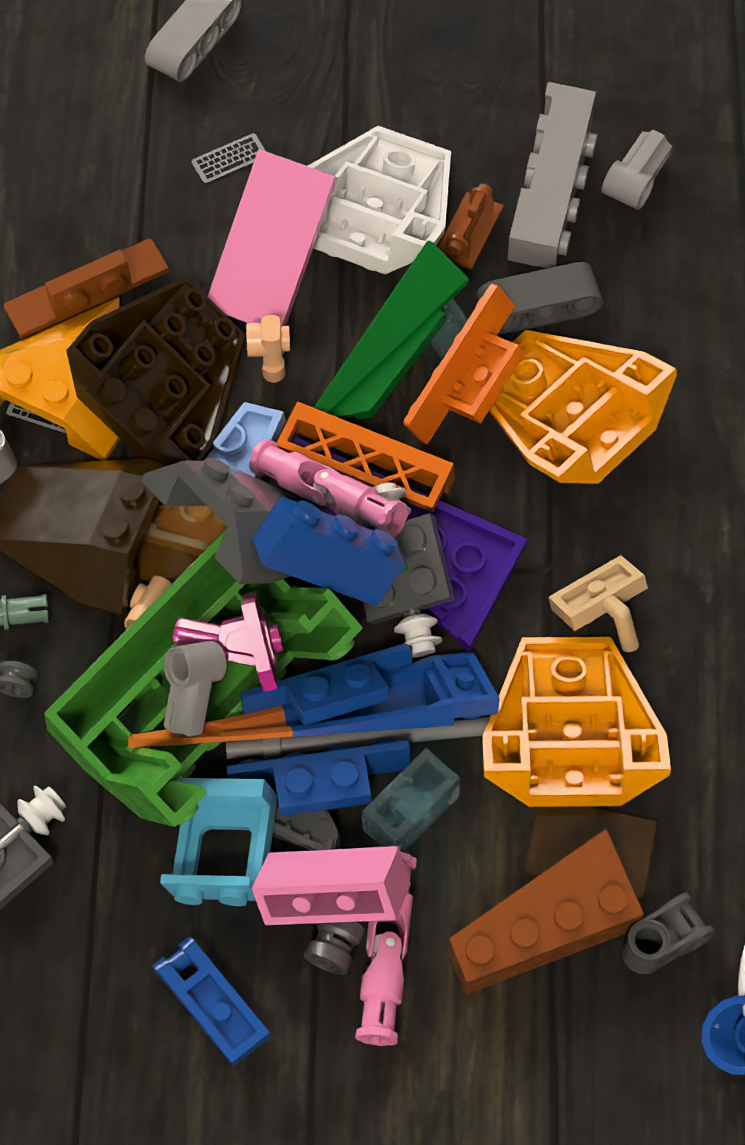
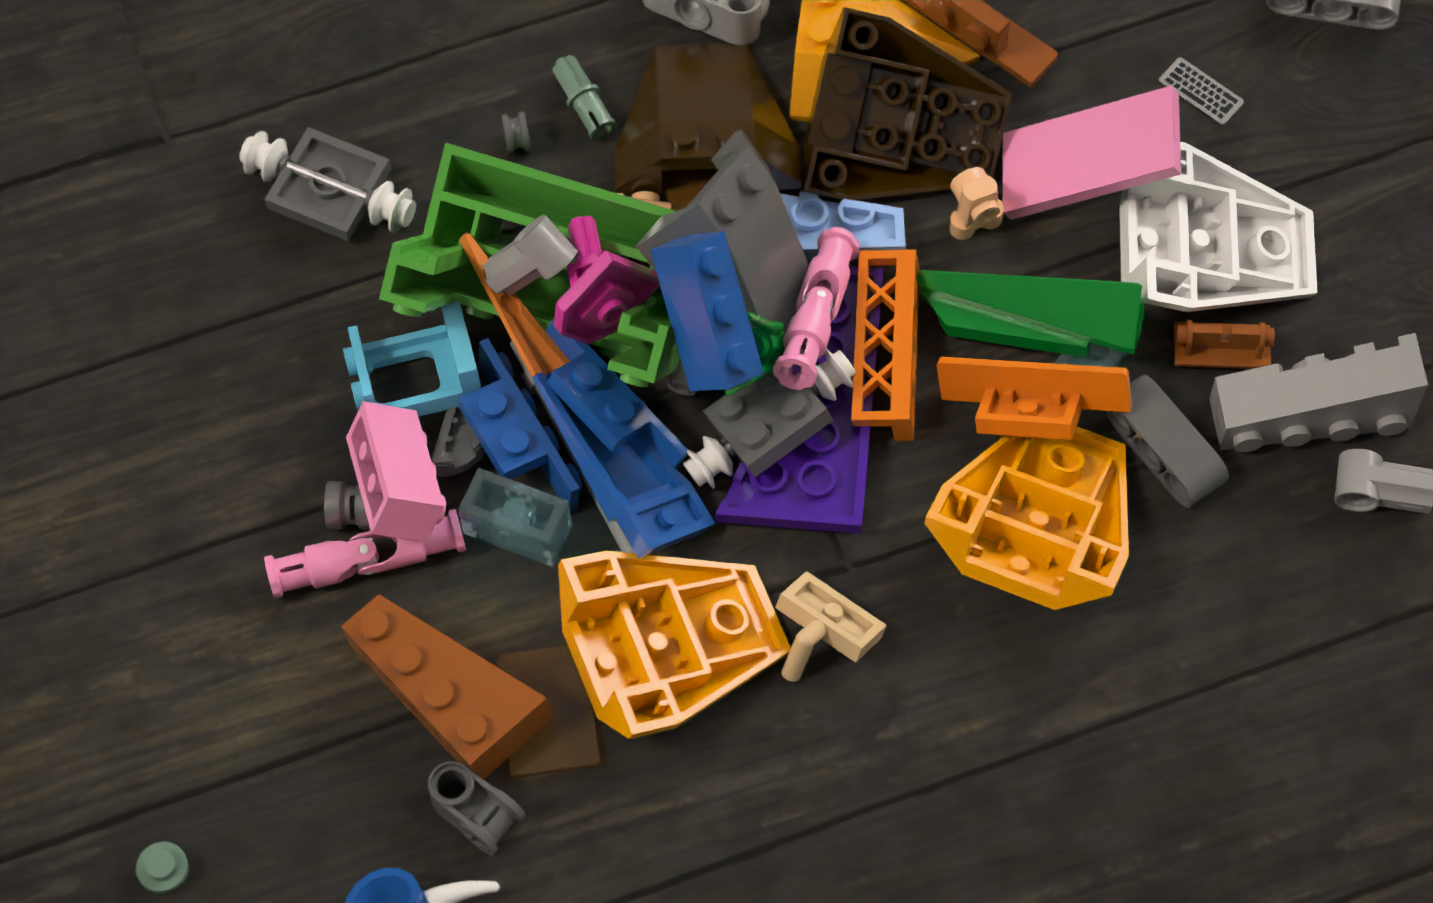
camera: 70 degrees right, 0 degrees up
blue plate [152,936,271,1067] -> none

